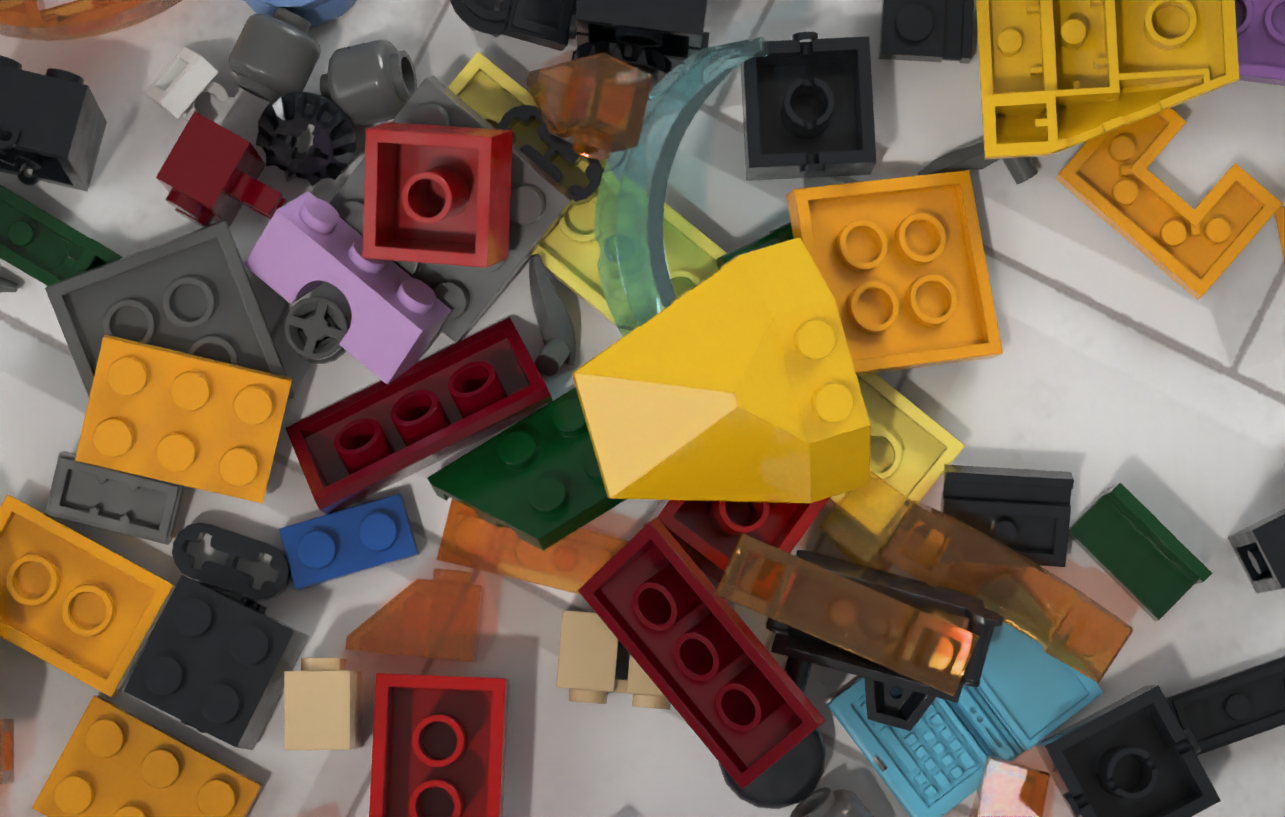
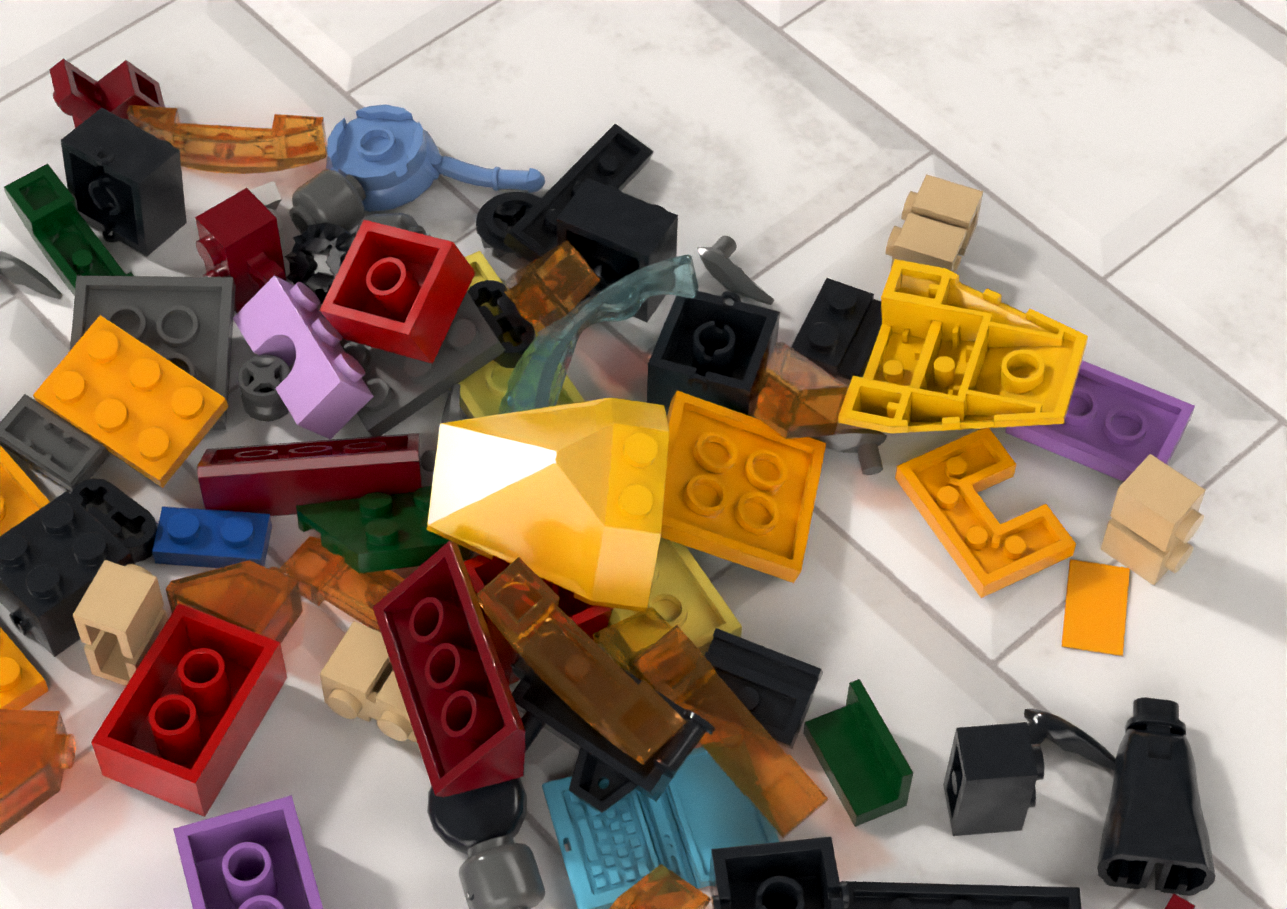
camera: 20 degrees right, 30 degrees down
none -> clear orange slope [754,342,848,439]

